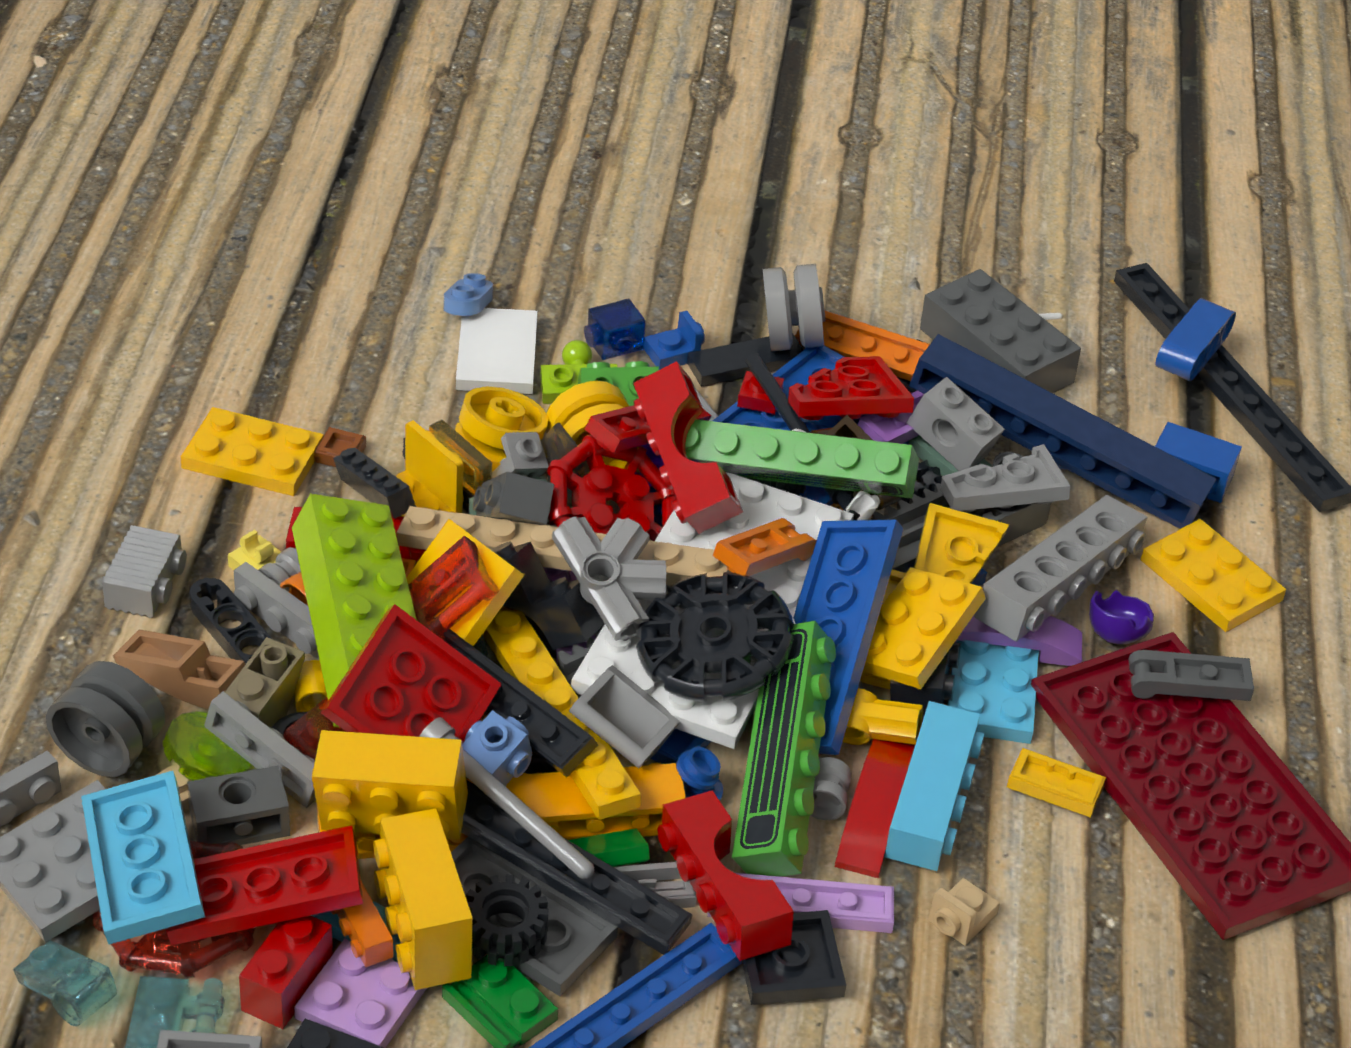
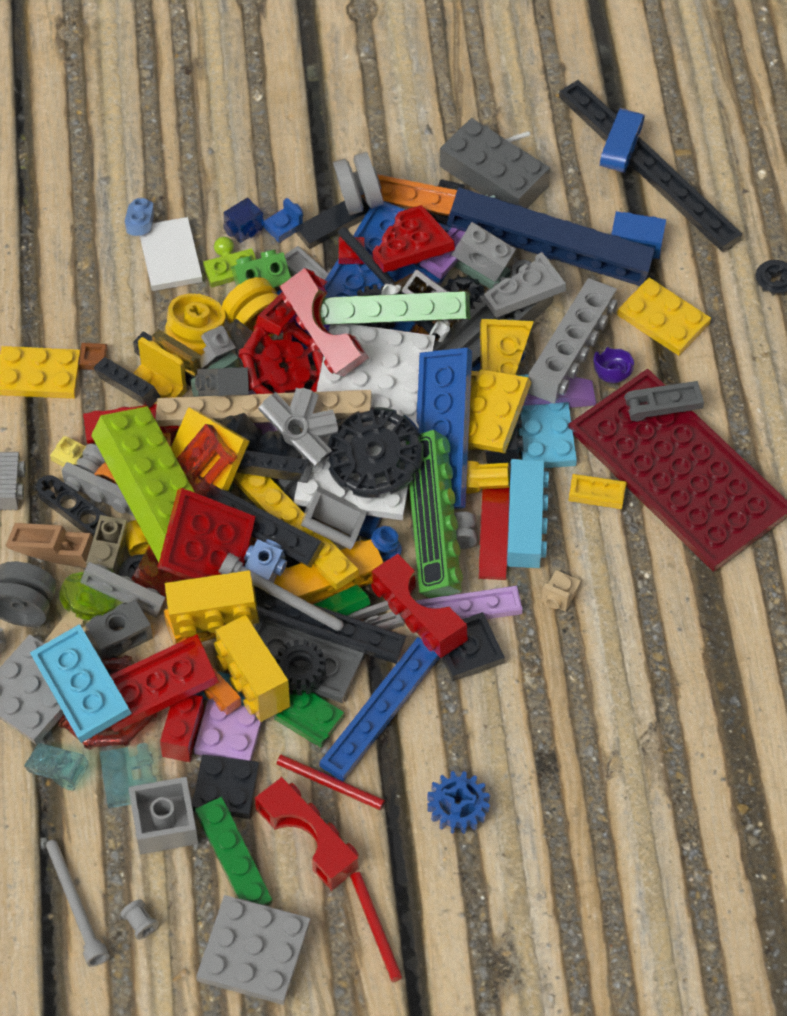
camera: 10 degrees left, 15 degrees up
orange plate [712,518,817,576] -> none
none -> black piece [236,450,312,483]

